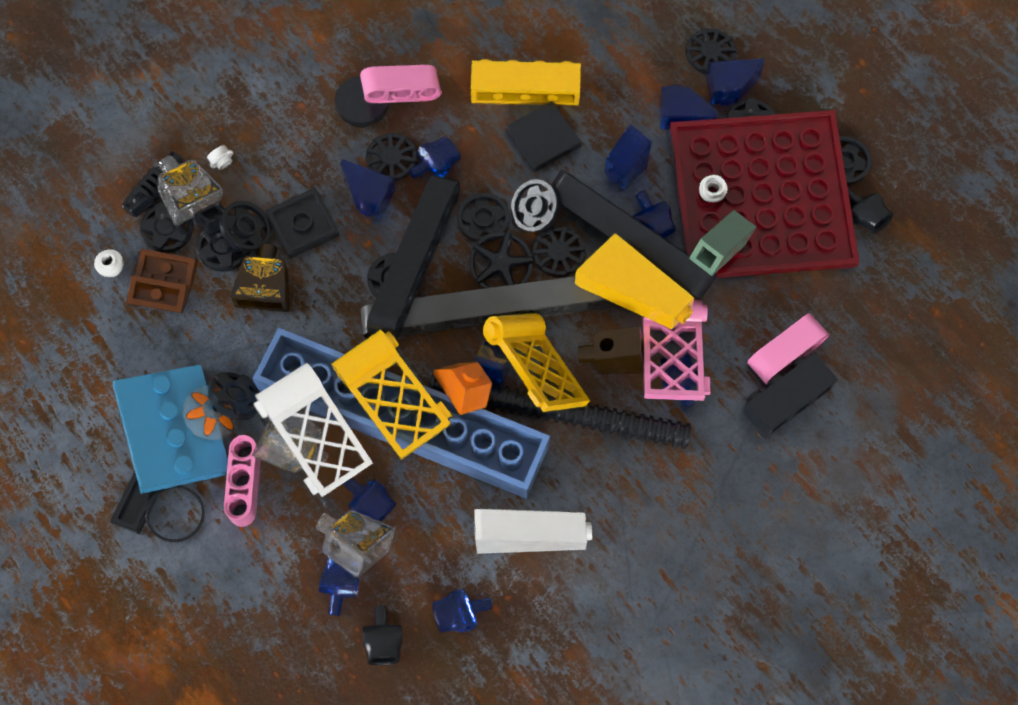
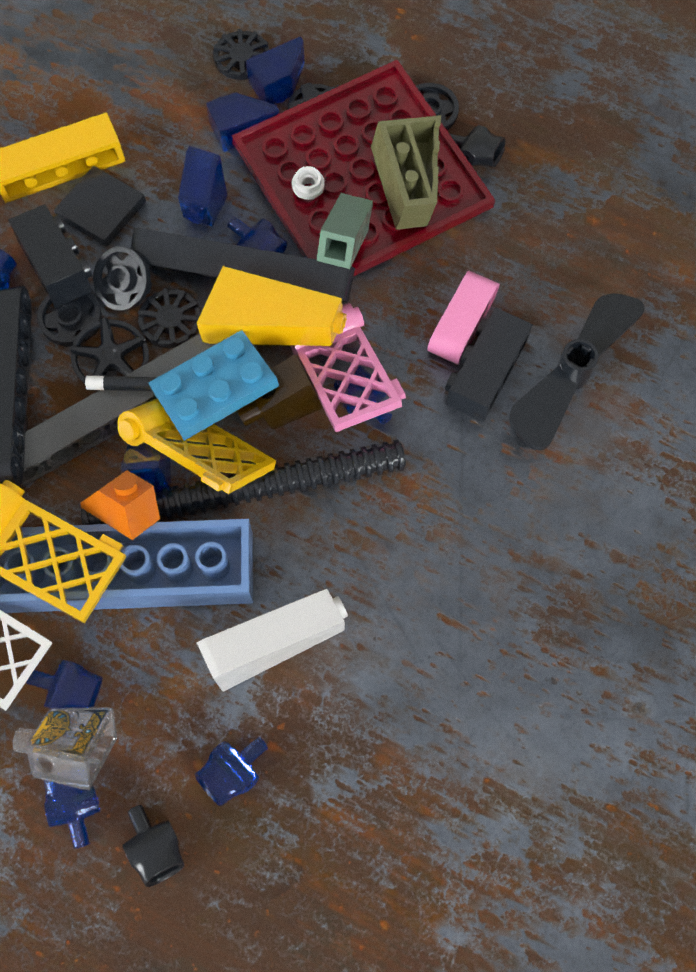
camera: 25 degrees left, 0 degrees up
none -> black brick [8,204,92,308]
none -> black bar [85,376,157,391]
none -> dark azure plate [148,330,279,441]
none -> olive wedge [371,115,441,230]
none -> black piece [509,293,644,450]

